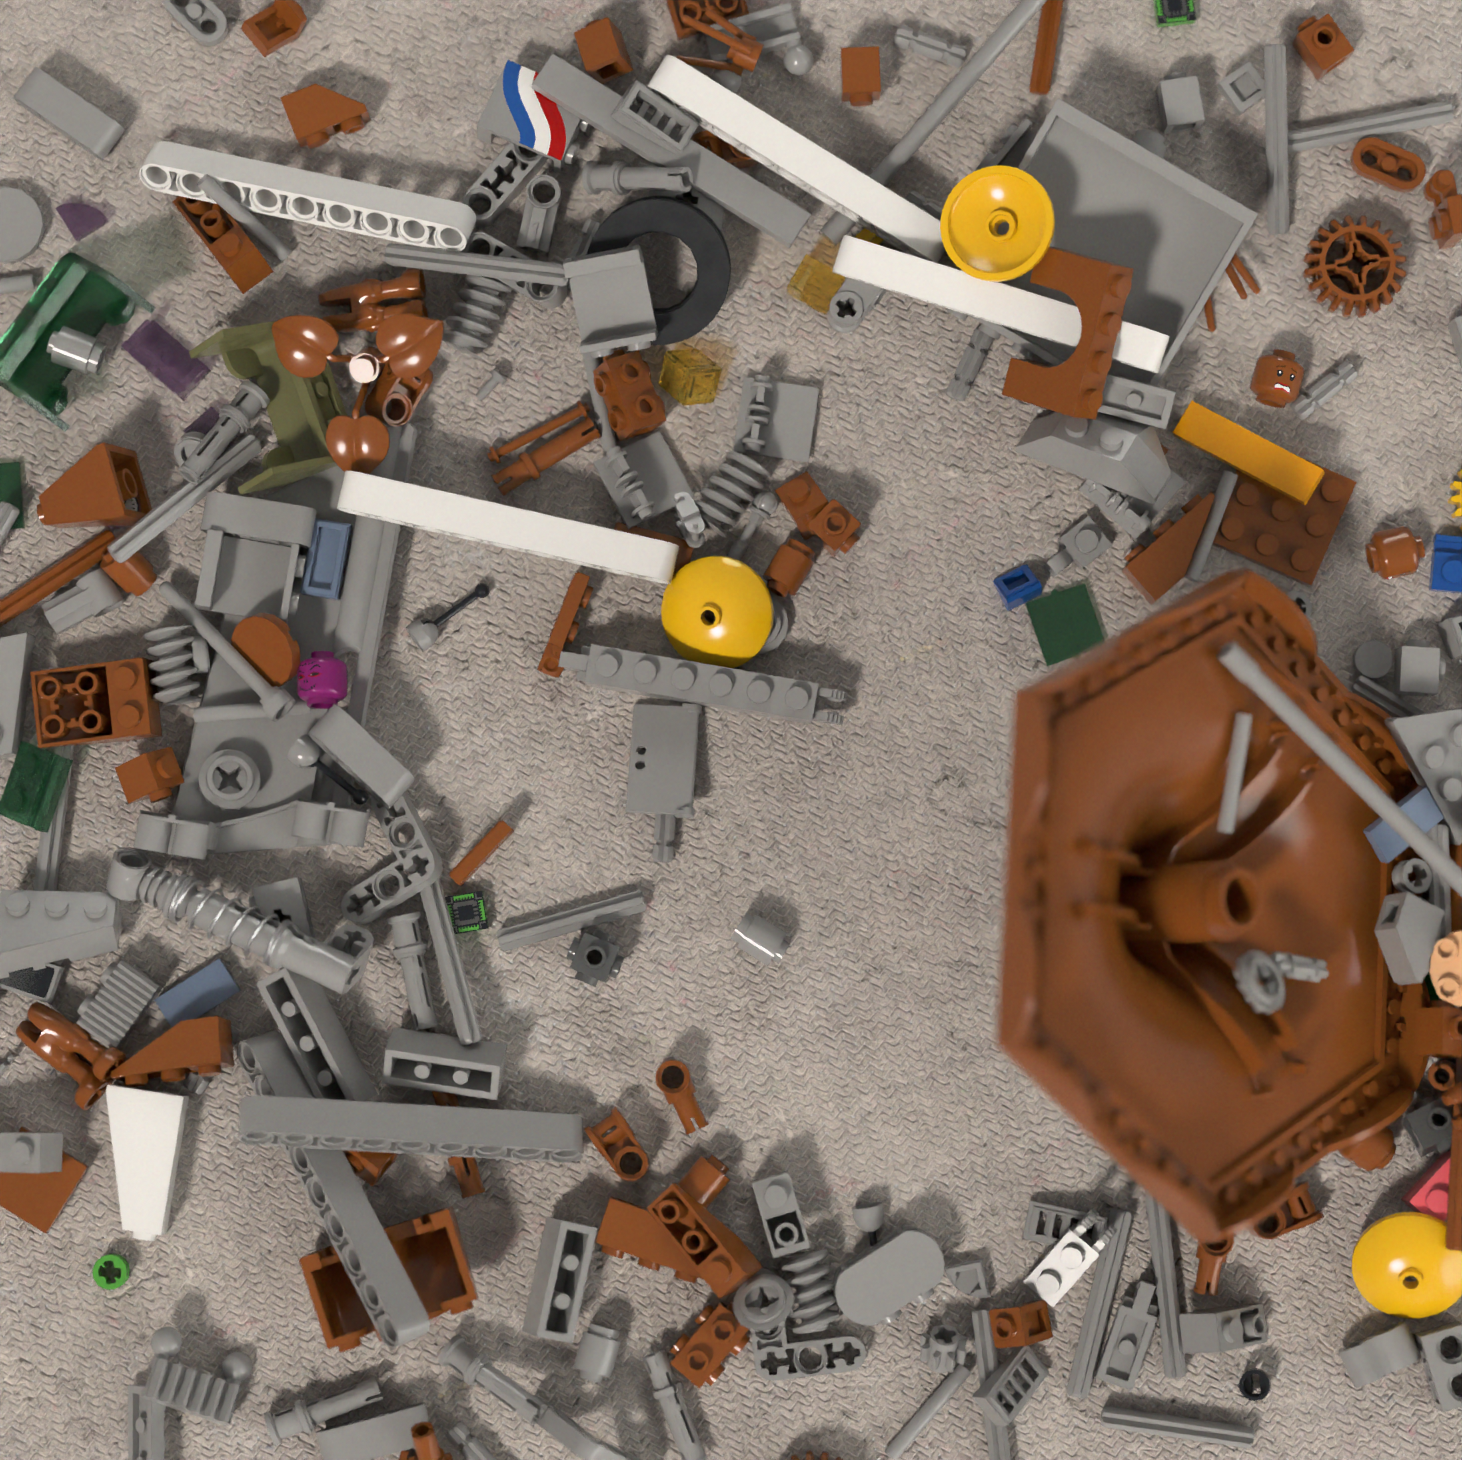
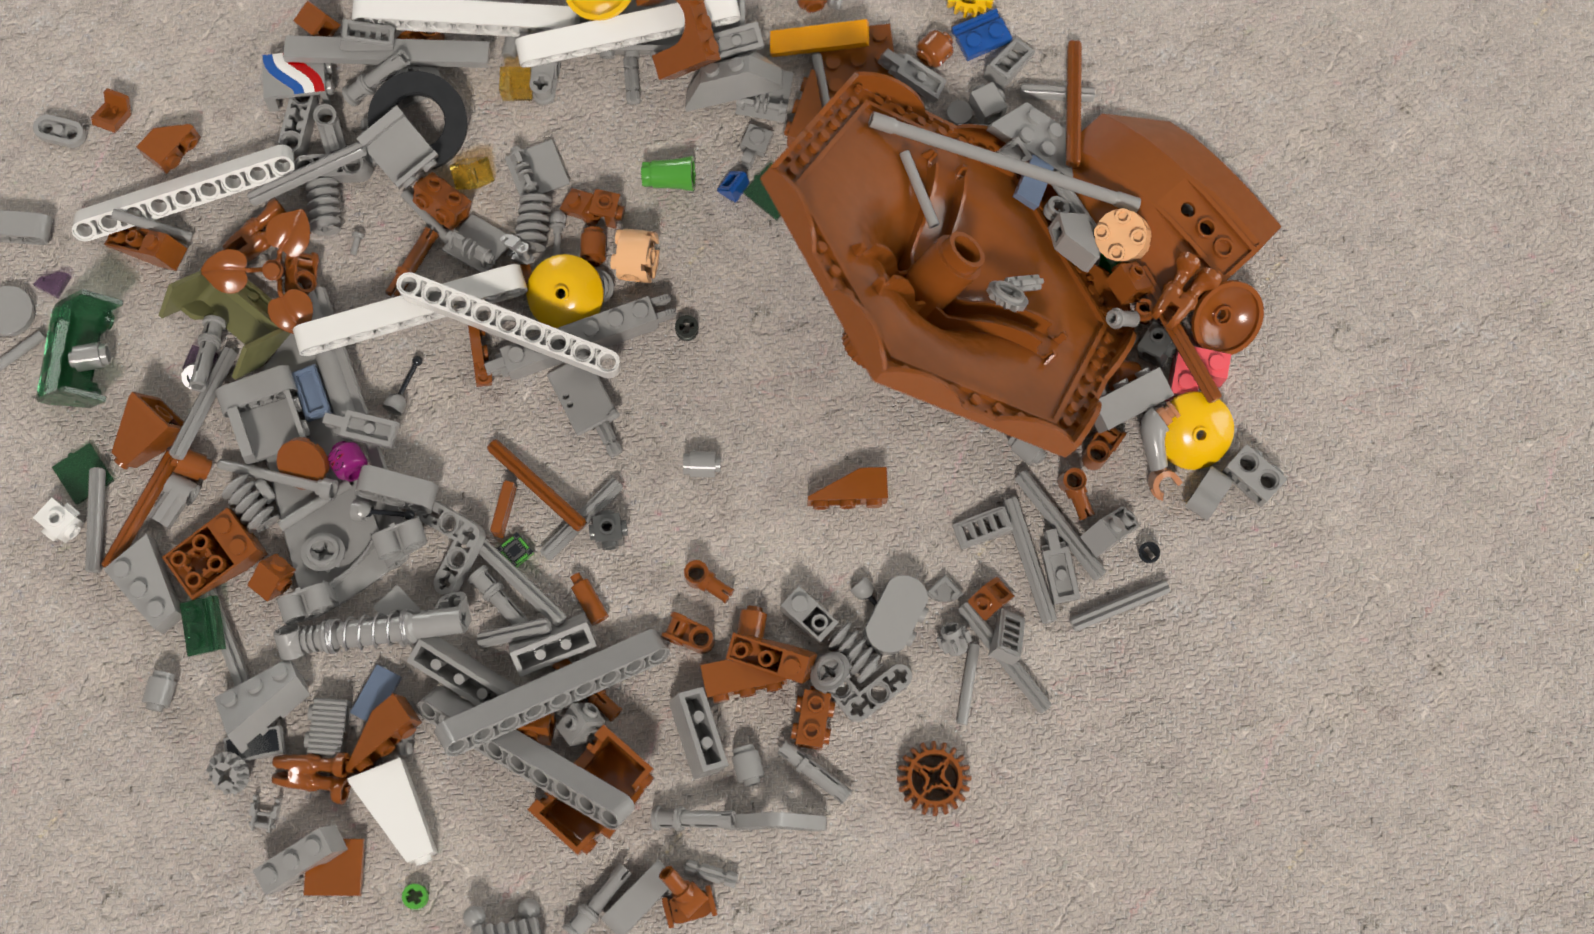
camera: 30 degrees left, 10 degrees down
clear purple hinge [121,319,211,402] -> none
dark orange axle [487,400,590,464] -> none
hinge [1023,1208,1118,1307] -> none
none -> light grey hinge [322,410,400,450]
none -> white beam [396,272,621,379]
none -> light grey axle [477,618,552,648]
none -> dark orange axle [487,439,587,531]
none -> light grey brick [556,703,606,746]
none -> dark orange cylinder [570,572,609,626]
none -> light nougat brick [610,228,659,283]
none -> bright green plant [641,156,696,191]
none -> pearl dark grey bush [675,315,699,341]
none -> dark orange slope [807,467,888,510]
none -> light grey hinge [878,48,946,103]
none -> light grey tile [996,136,1033,162]
none -> light grey brick [1094,366,1174,433]
none -> light grey pin [1106,308,1140,329]
none -> light grey piece [1141,401,1183,501]

